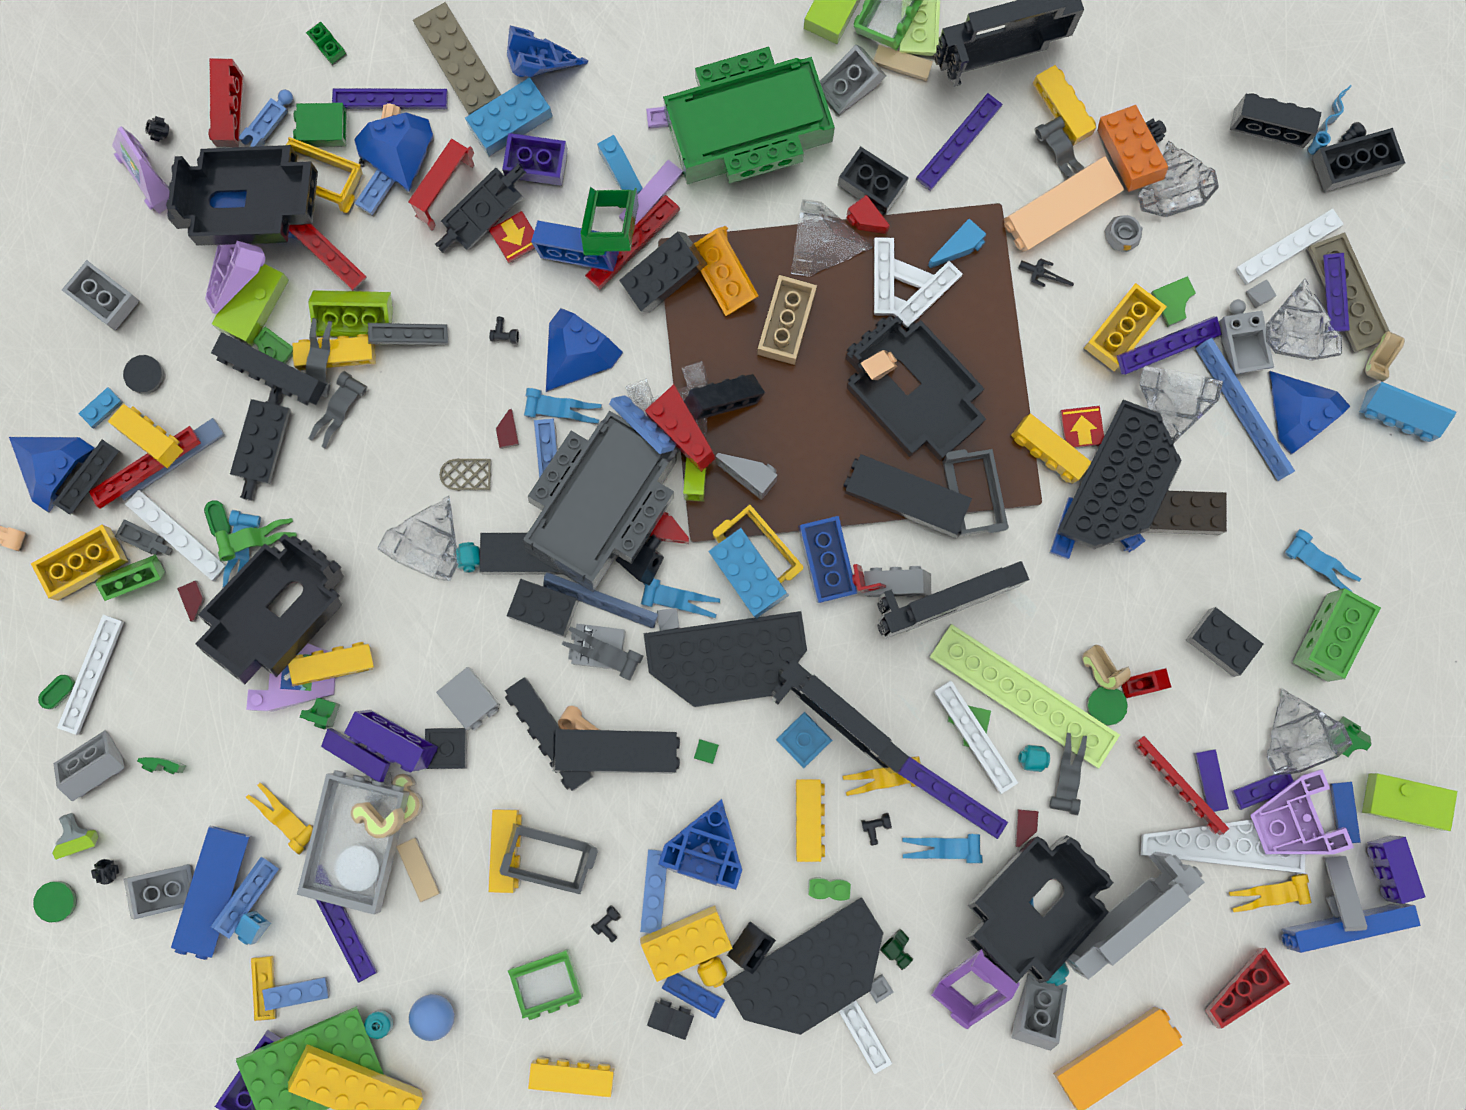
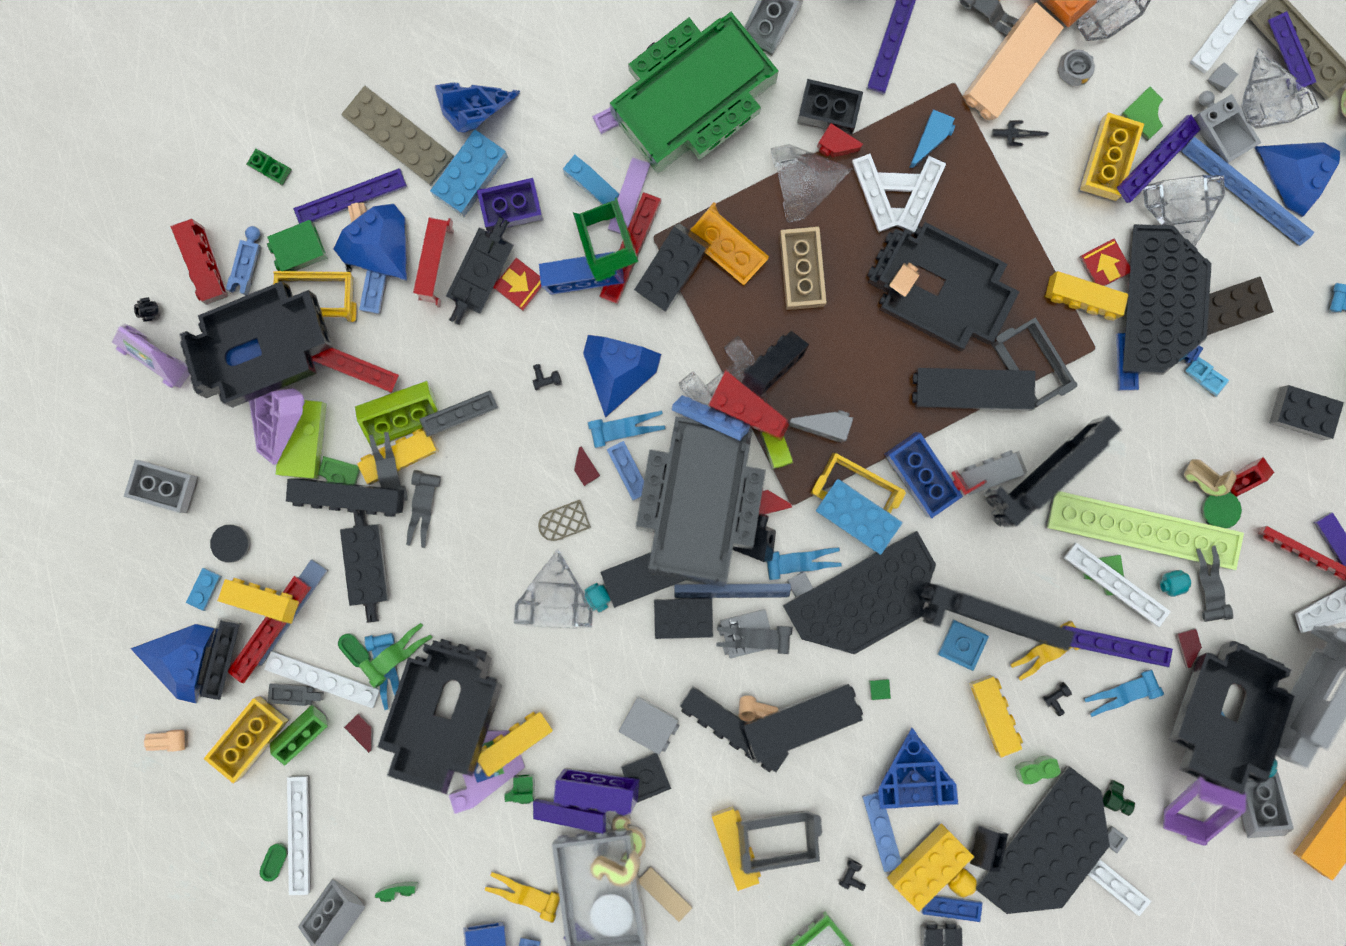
camera: 20 degrees left, 5 degrees up
none -> medium azure slope [1185,357,1229,397]

